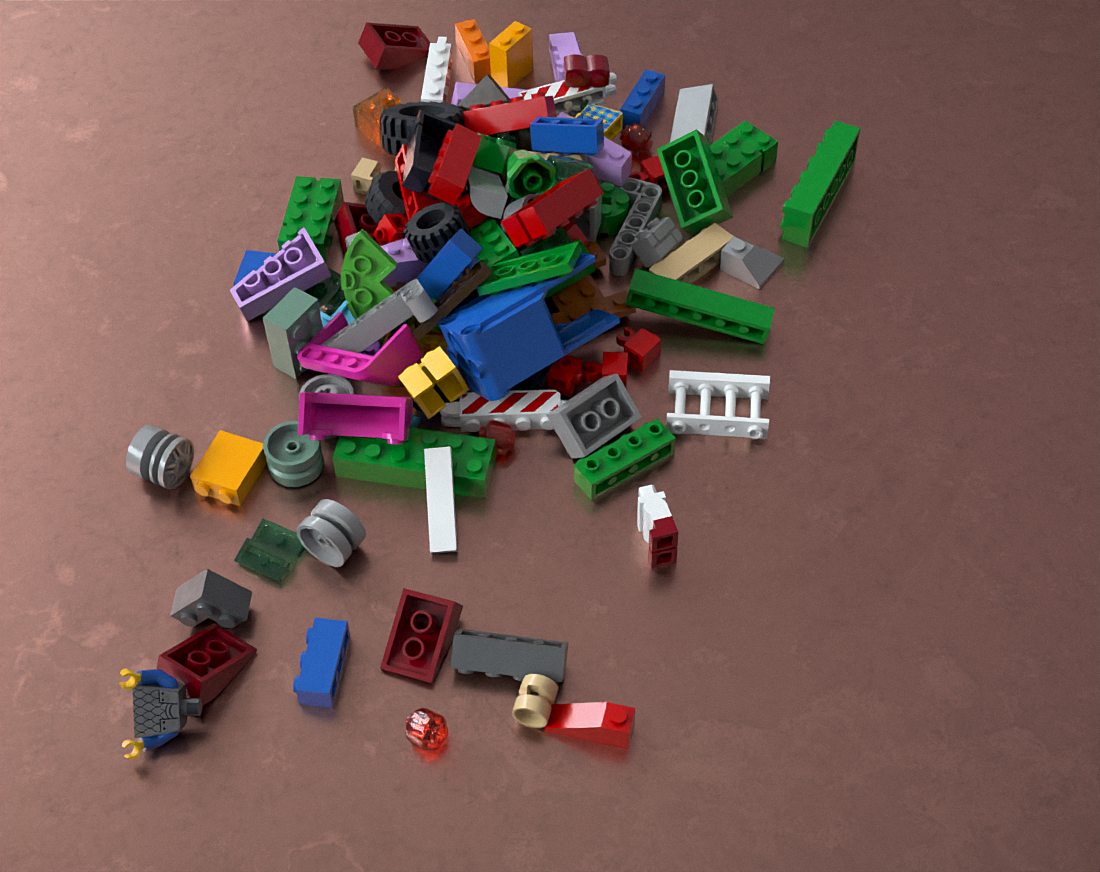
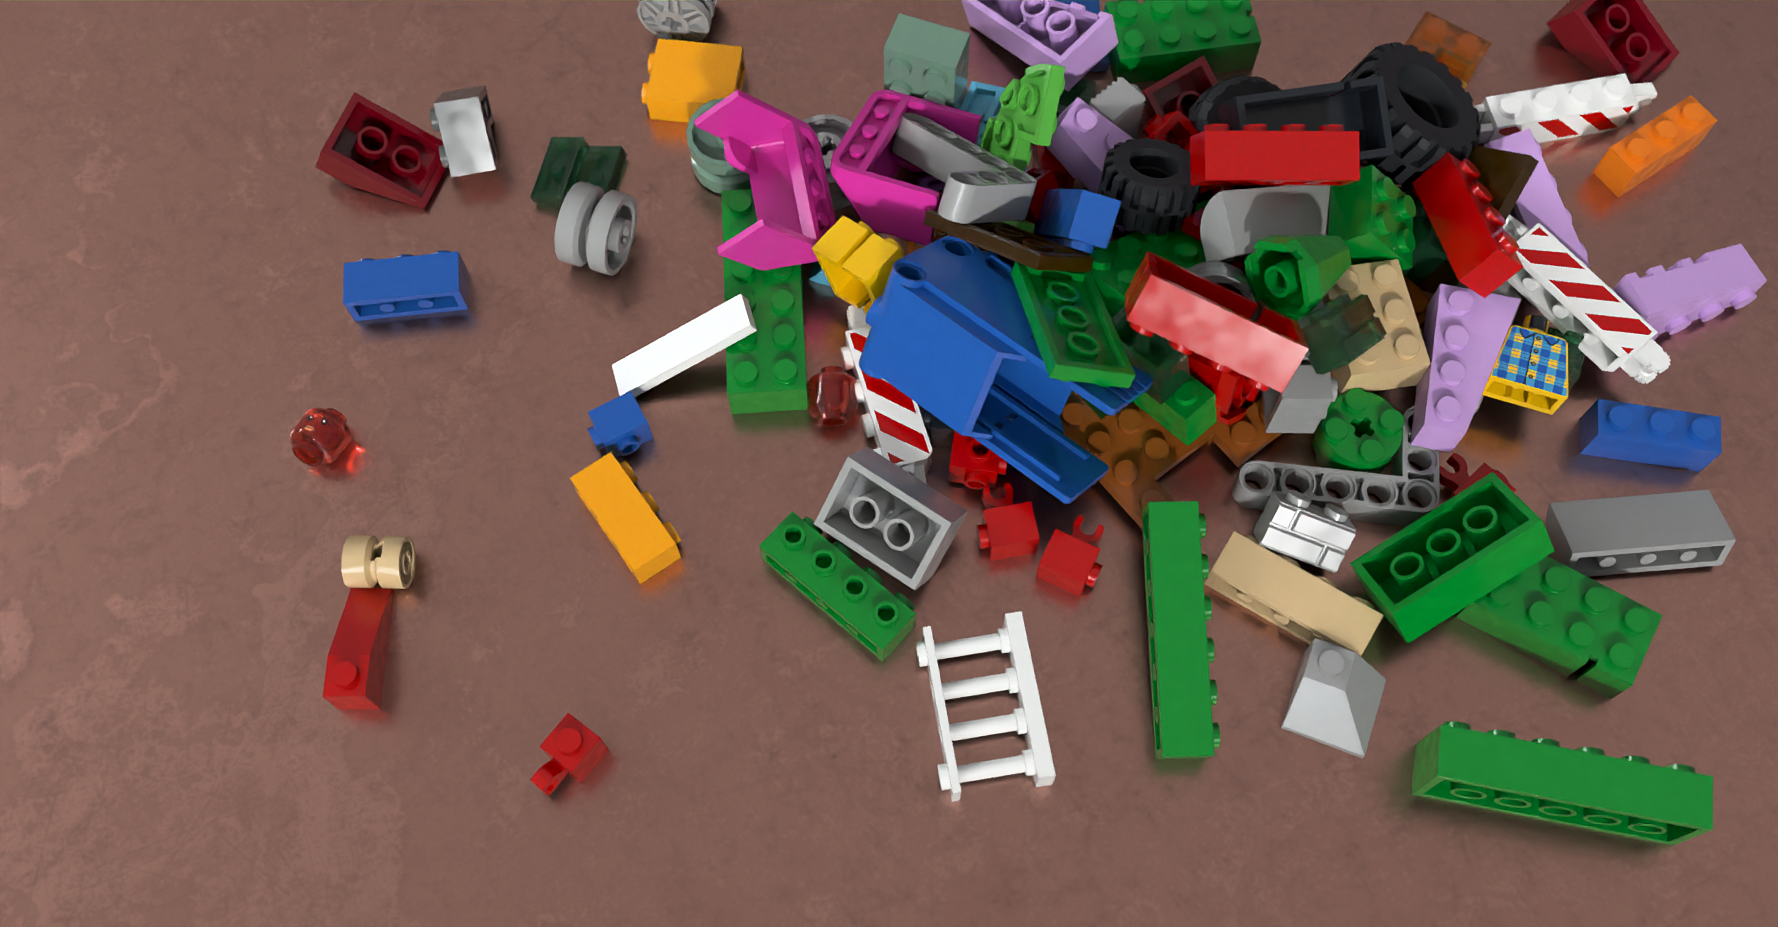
camera: 75 degrees right, 15 degrees up
torso [119,668,202,759] -> none
tan brick [351,158,382,194] -> none
dark red slope [380,588,463,683] -> none
dark grey brick [451,629,569,684] -> none
light orange brick [489,21,533,88] -> none
blue brick [530,117,604,156] -> none
dark red brick [563,54,610,88] -> none
clear red head [619,123,654,156] -> none
hips [637,485,678,568] -> none
none -> red brick [531,713,609,796]
none -> light orange brick [570,452,681,584]
none -> blue brick [587,391,653,457]

